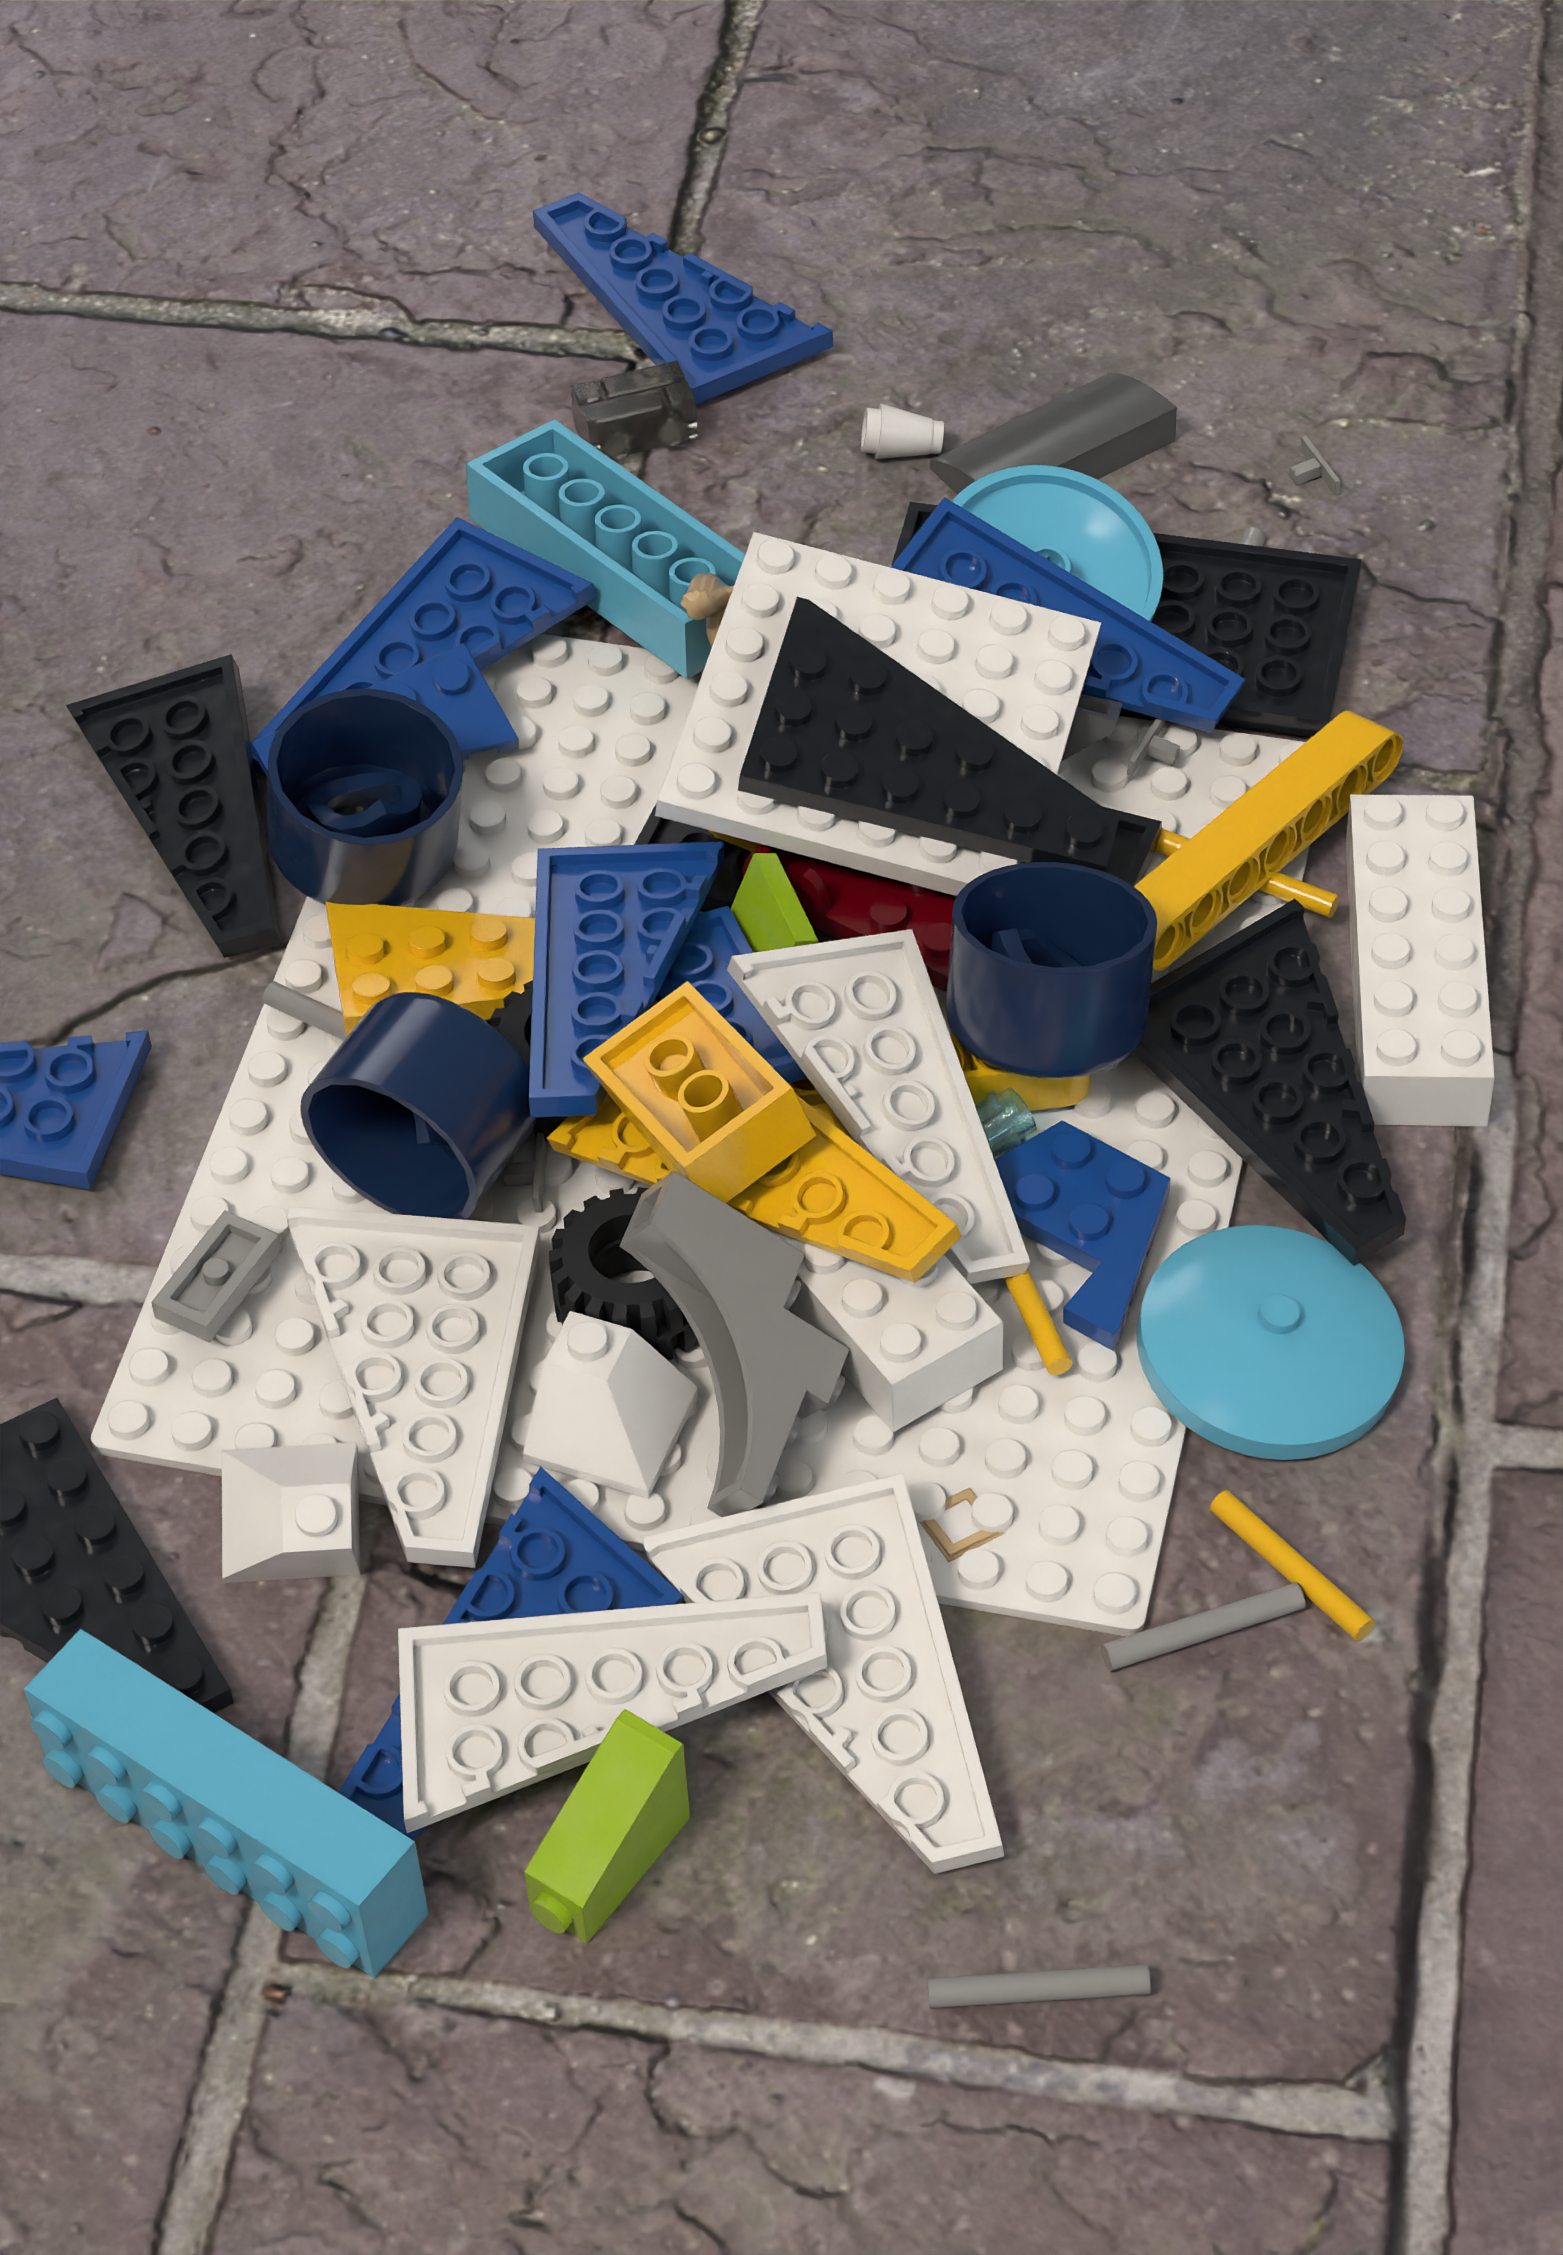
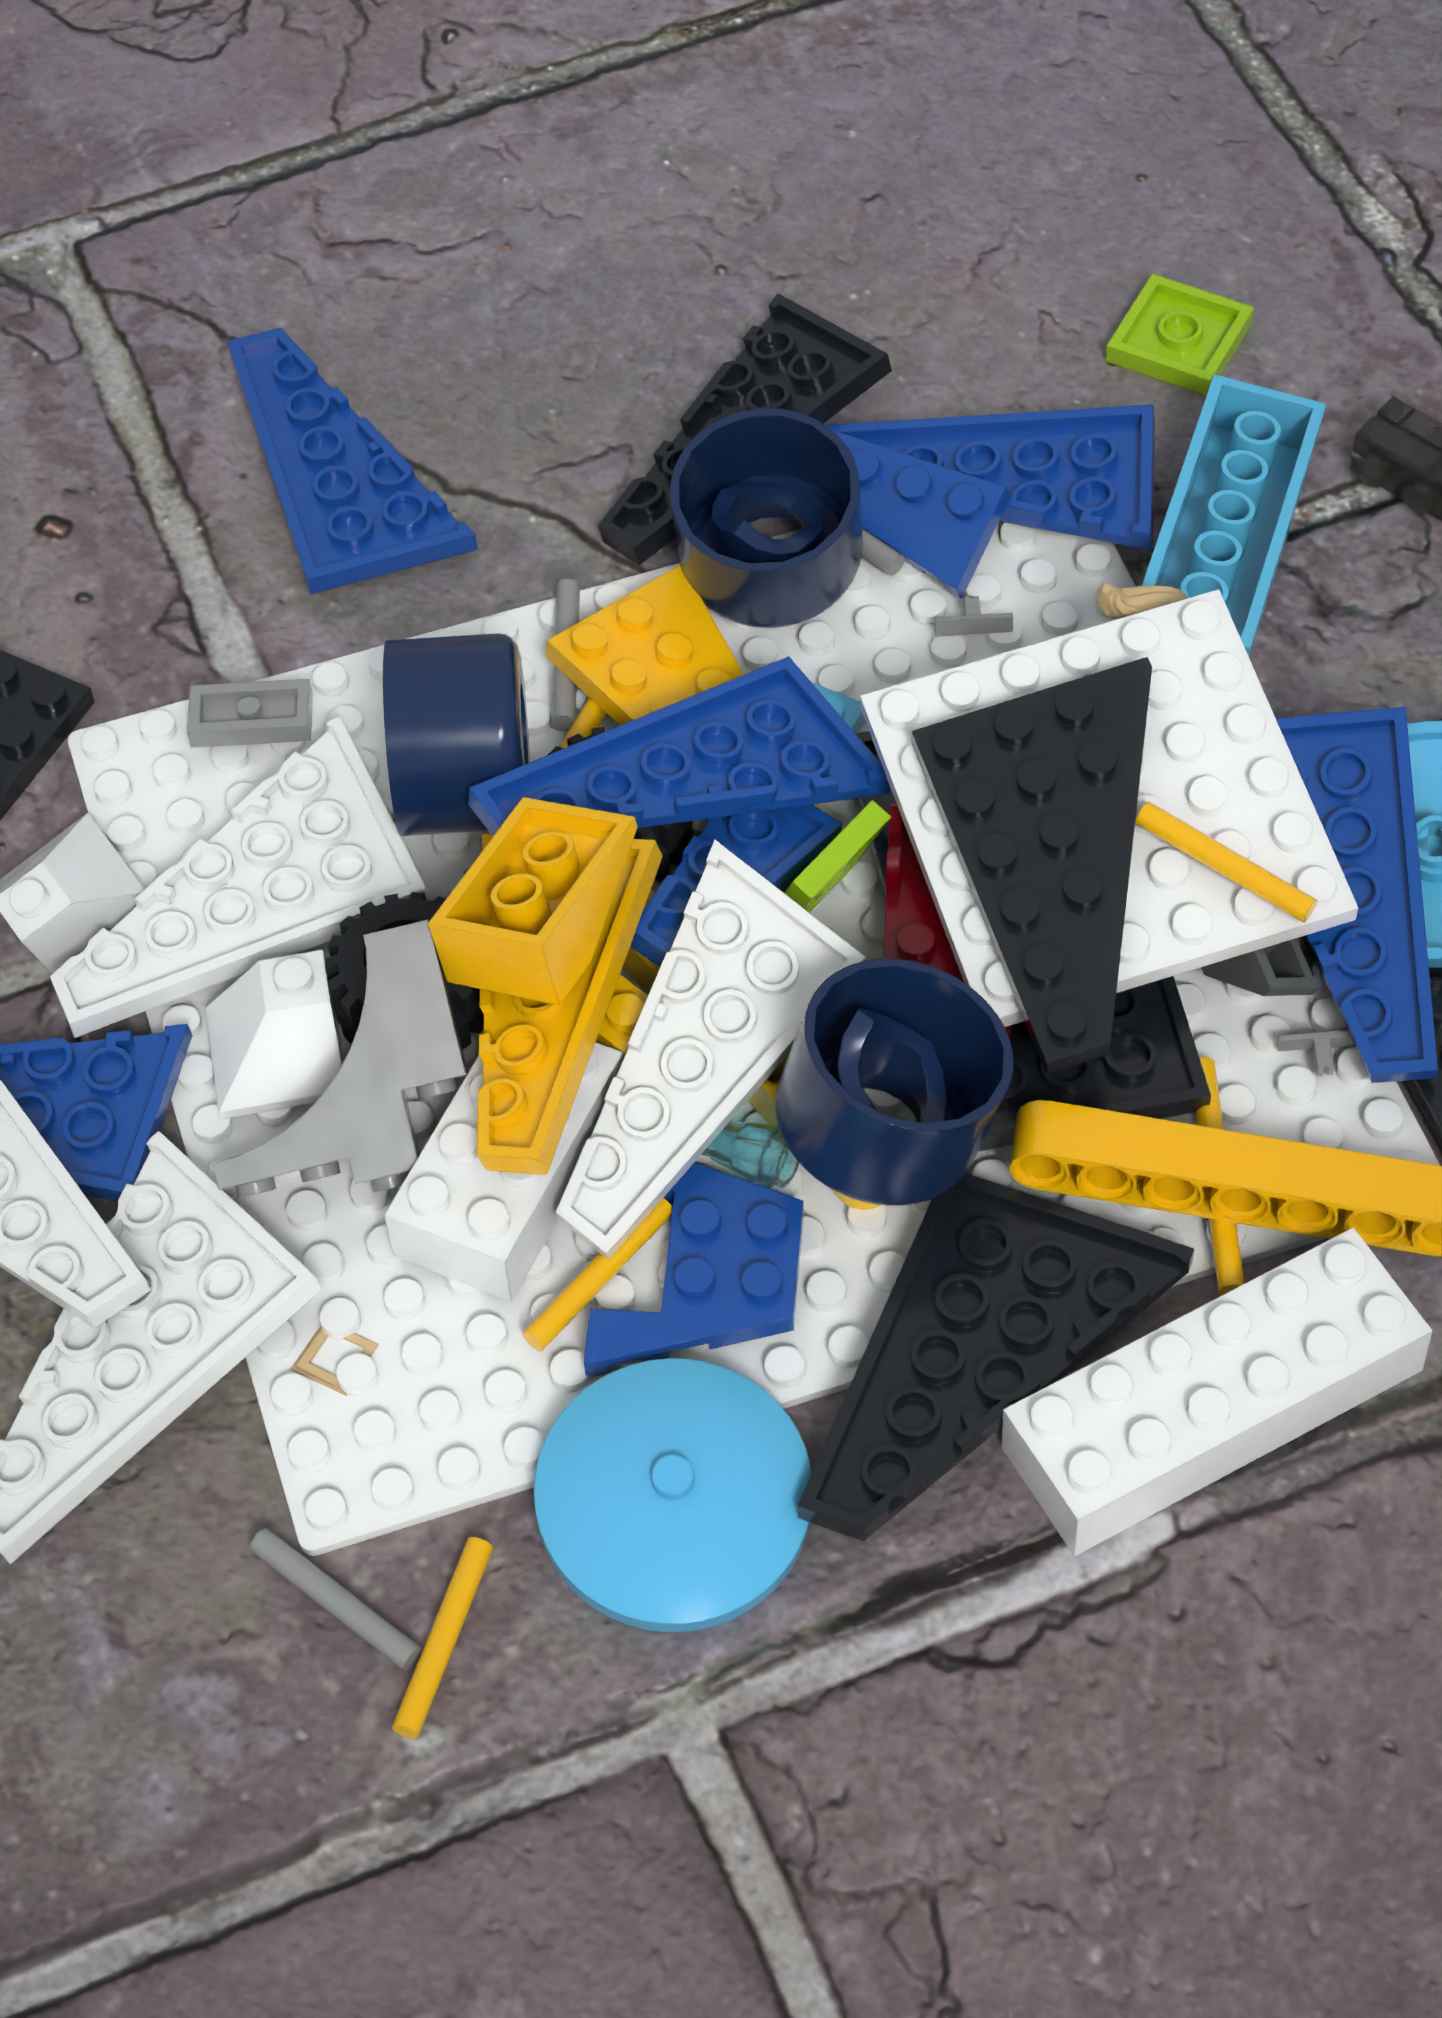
camera: 60 degrees right, 5 degrees up
none -> light grey piece [935,596,1013,637]
none -> lime tile [1106,273,1255,396]
none -> yellow bar [1135,802,1318,923]

